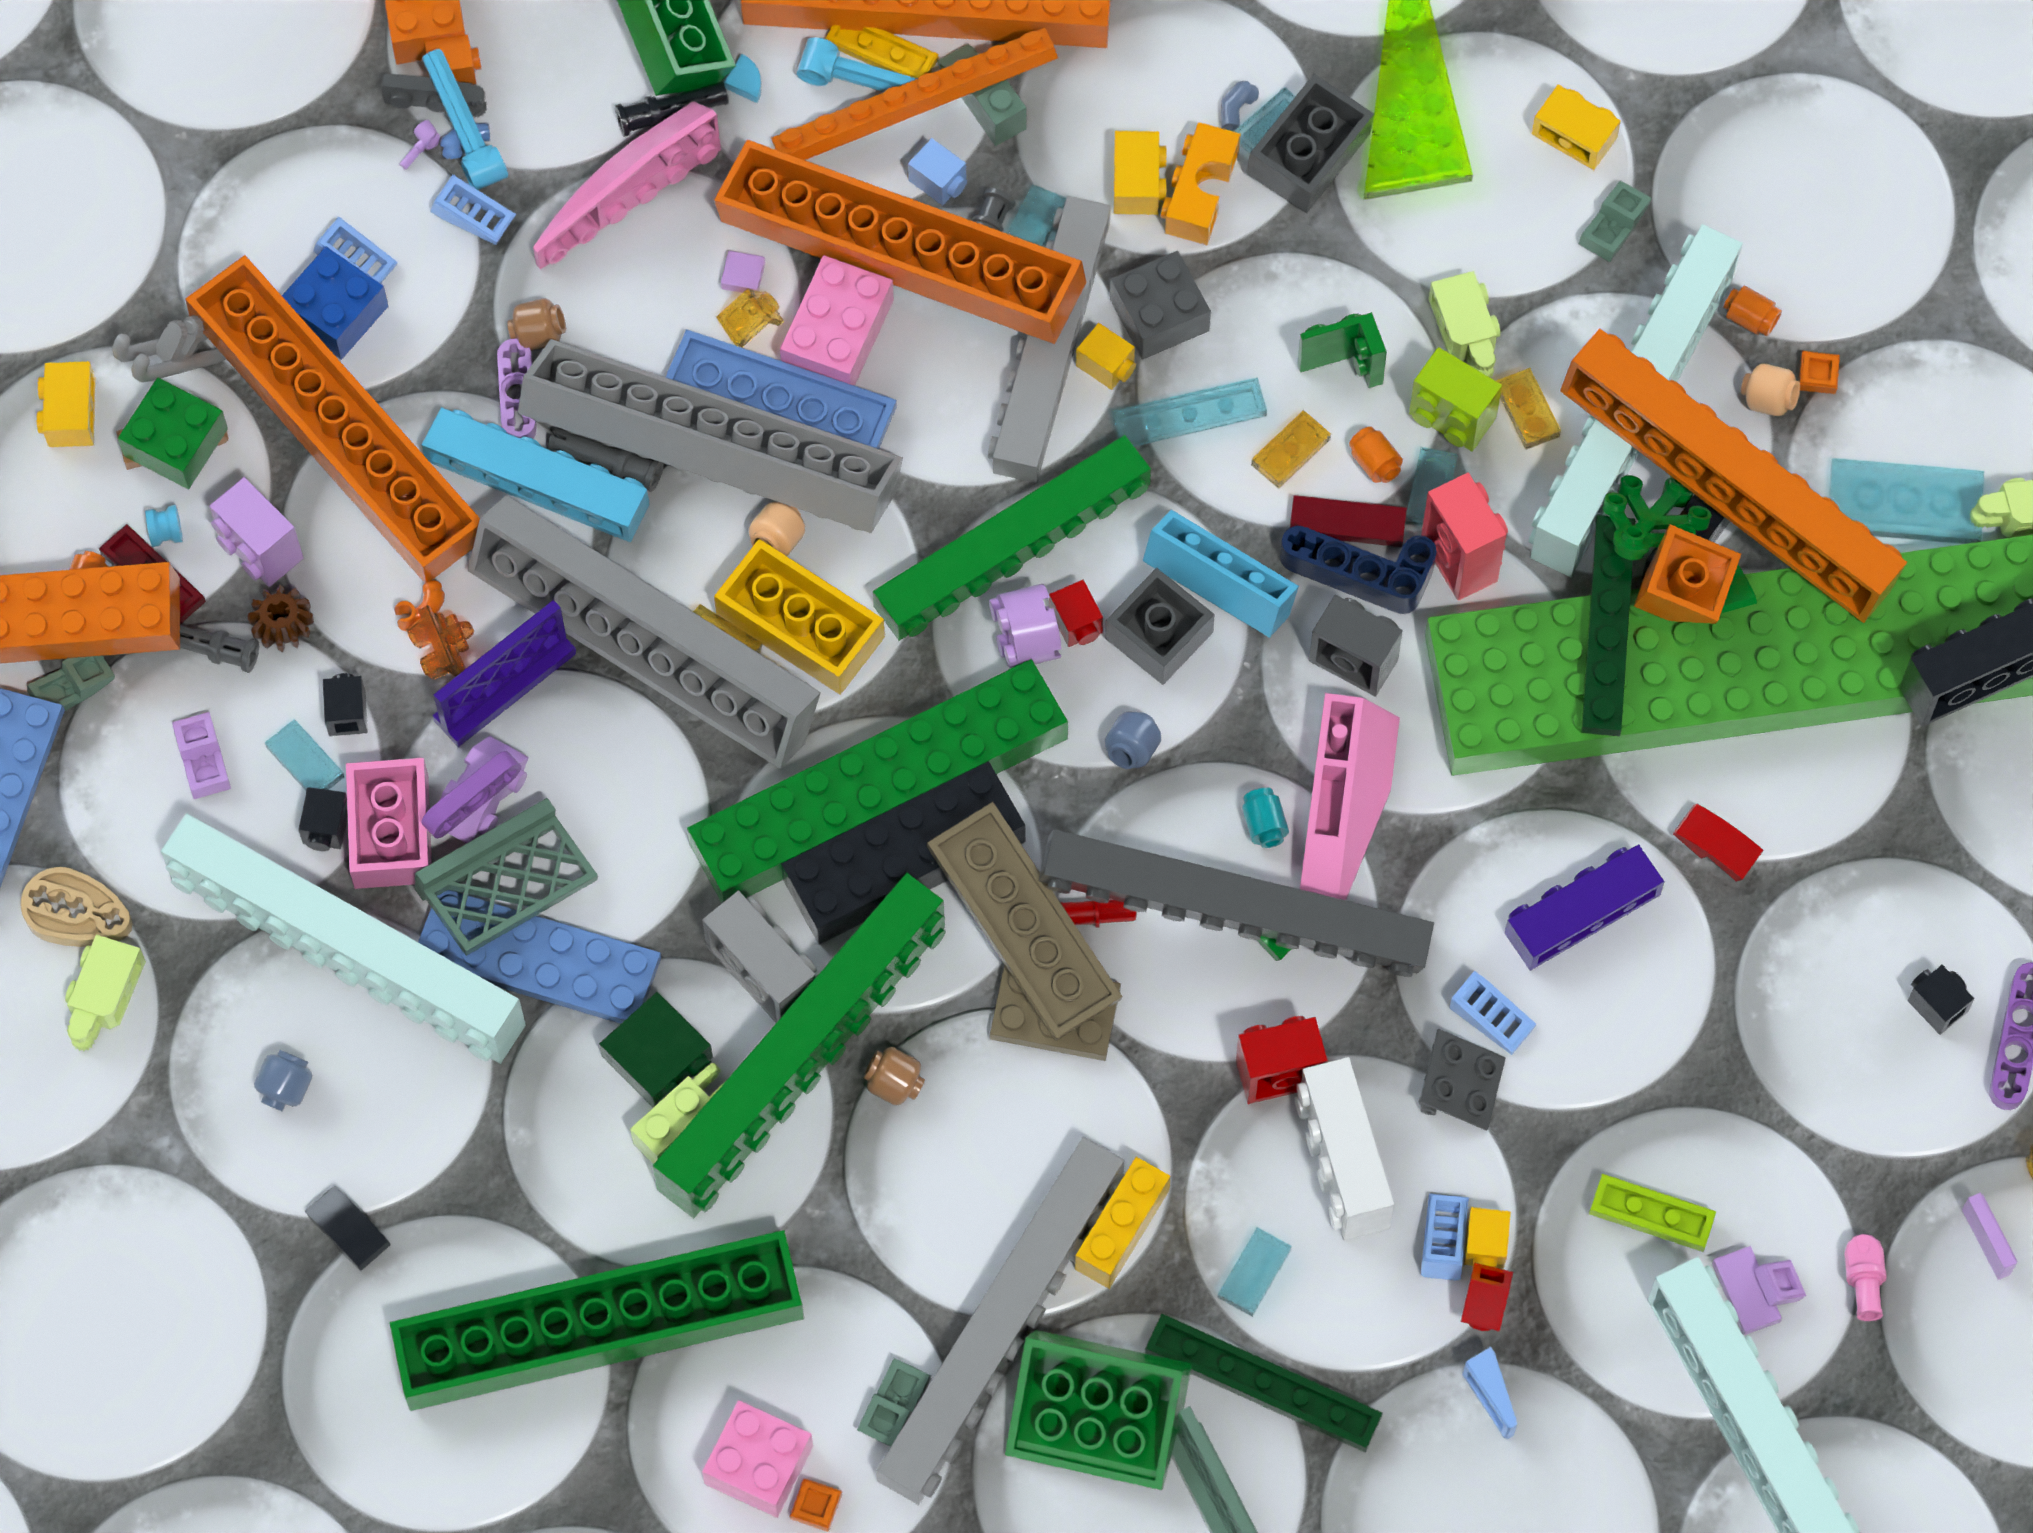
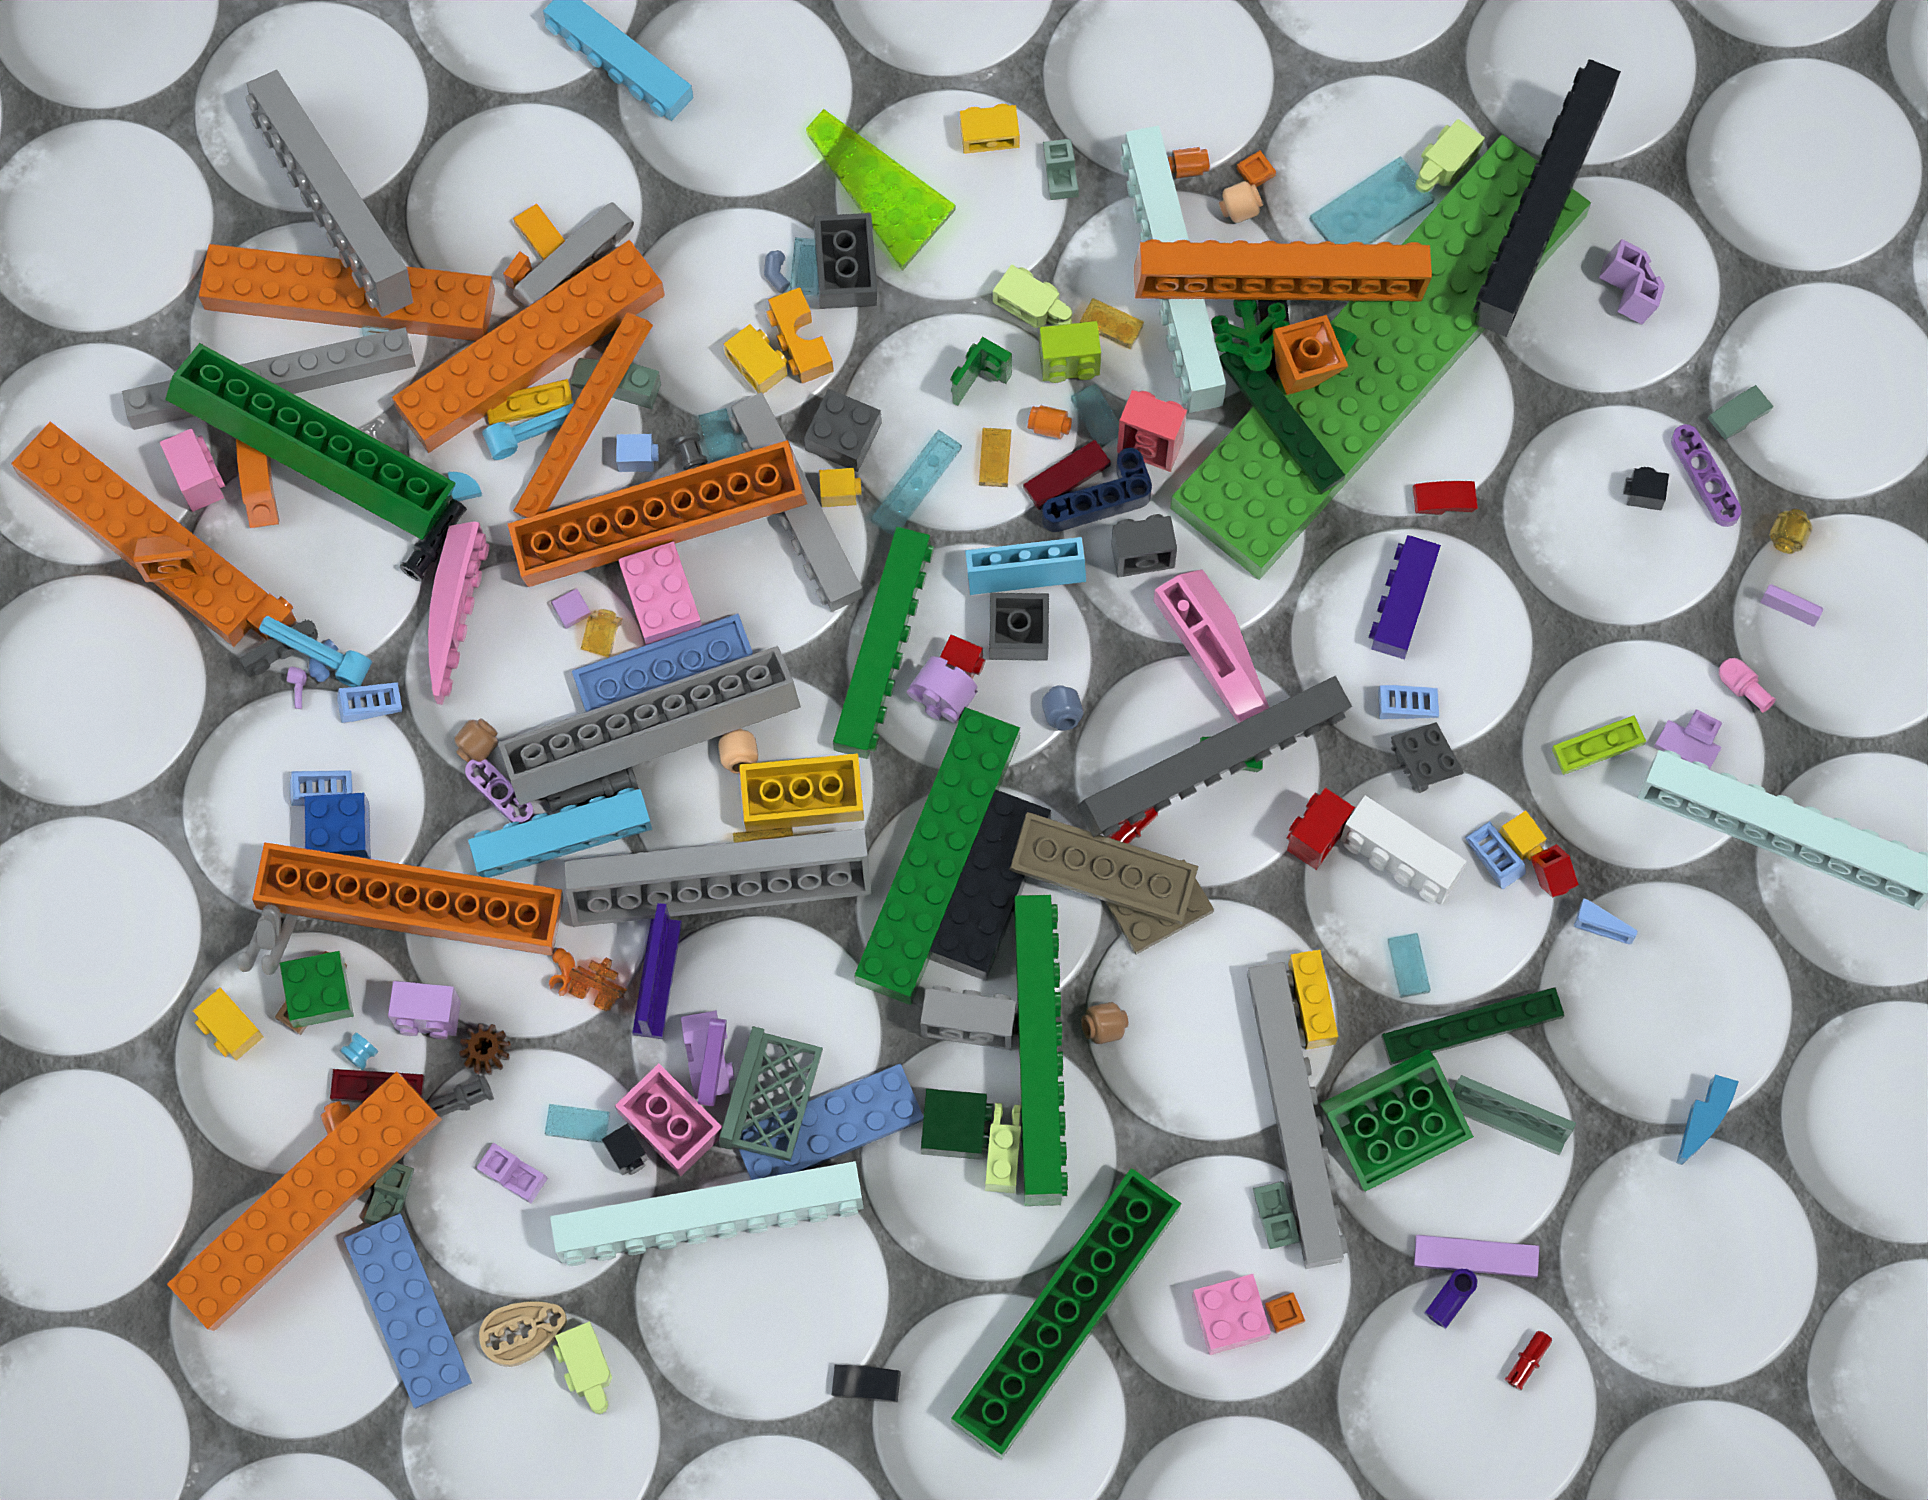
camera: 40 degrees left, 5 degrees up
sand blue head [254,1050,313,1112] -> none
black brick [323,673,368,736] -> none
teal brick [1242,788,1289,848] -> none

